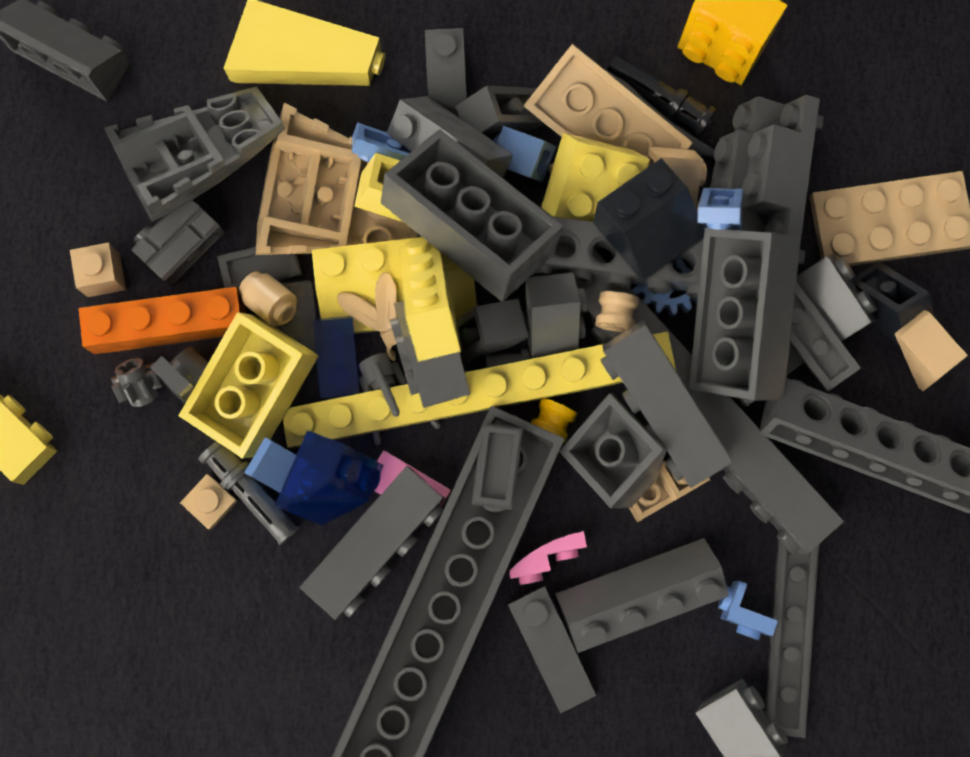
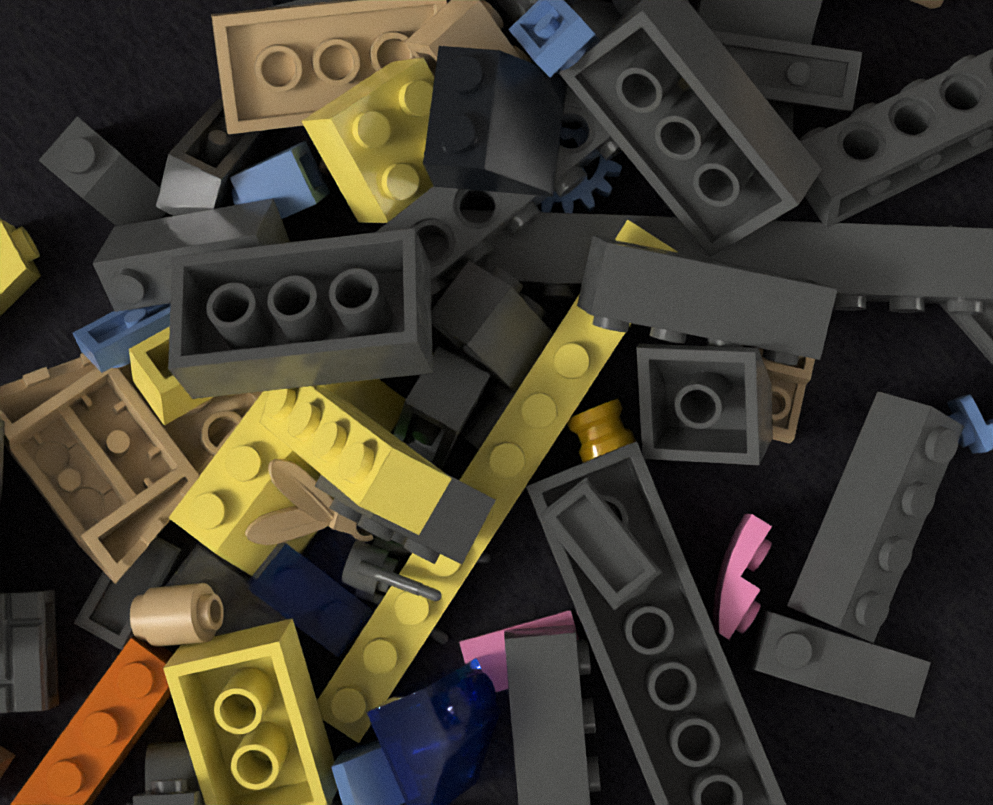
camera: 35 degrees left, 5 degrees up
tan wheel [595,291,639,332] -> none

